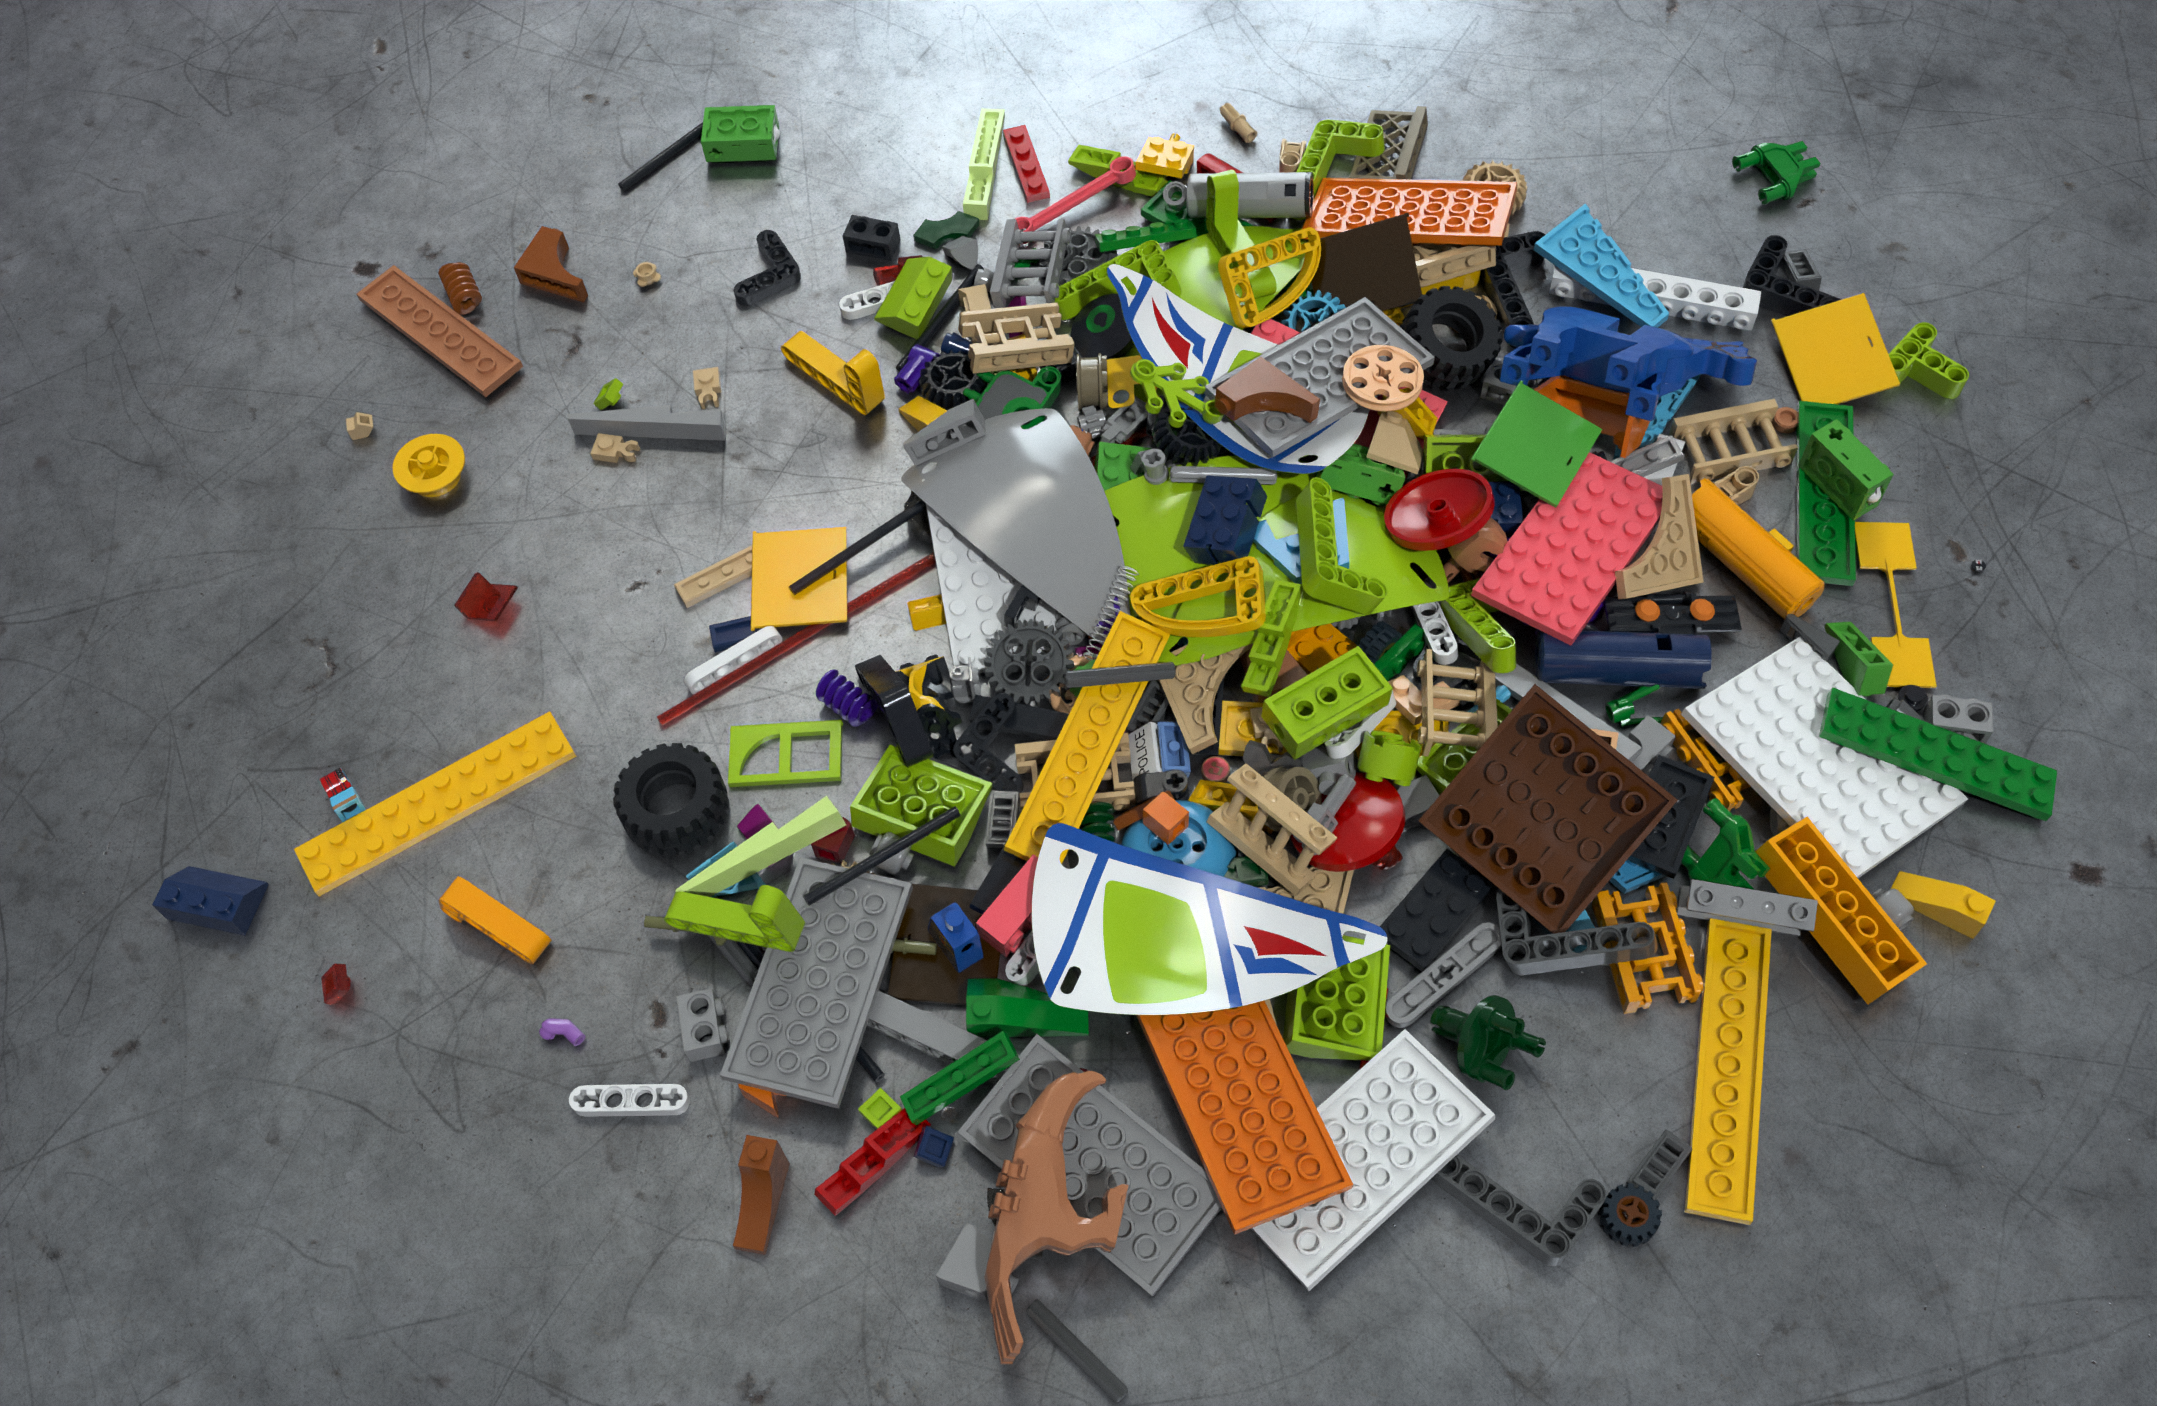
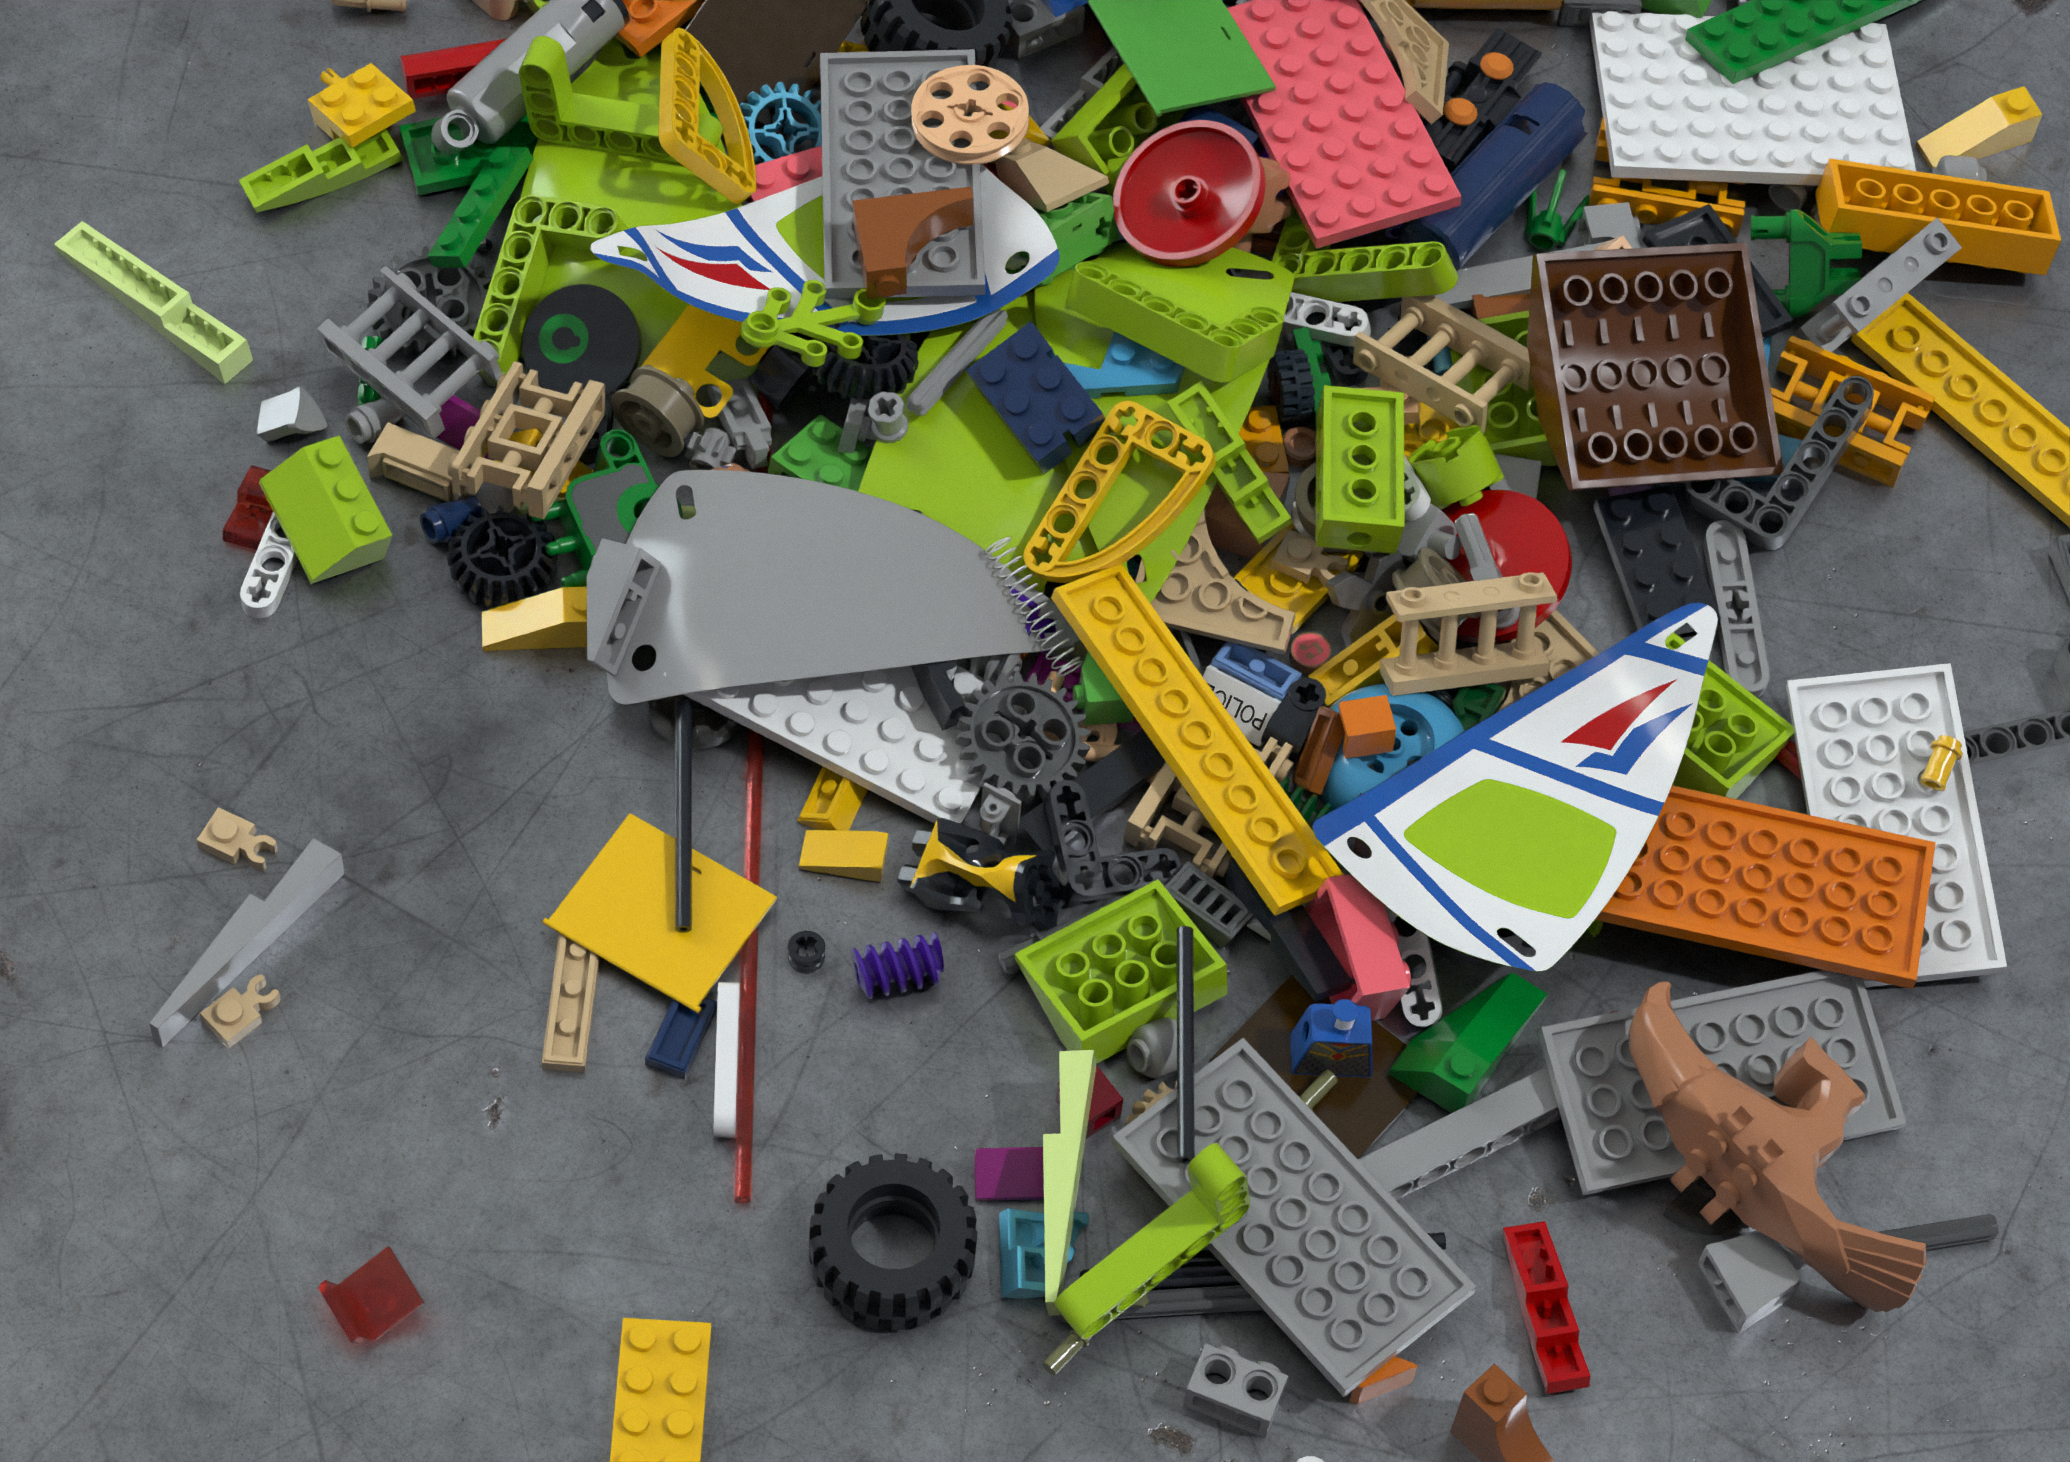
camera: 65 degrees left, 0 degrees up
yellow wheel [392,434,465,497] -> none
lime plate [593,378,623,410] -> none
lime window [728,719,843,787] -> none
black beam [733,230,801,306] -> none
yellow beam [781,331,885,415] -> none
black brick [842,215,900,261] -> none
black beam [855,655,934,768] -> none
lime plate [858,1088,902,1130] -> none
dark purple piece [894,344,940,394] -> none
black piece [896,264,984,372] -> none
green plate [900,1031,1020,1125] -> none
dark green tile [913,211,980,249] -> none
dark blue tile [913,1126,954,1168] -> none
plate [1003,125,1050,203] -> none
coral piece [1015,156,1136,245] -> none
dark grey axle [1064,662,1176,688] -> none
dark green piece [1430,995,1546,1091] -> none
none -> black bush [787,930,826,974]
none -> yellow slope [799,830,889,882]
none -> yellow pin [1920,735,1963,791]

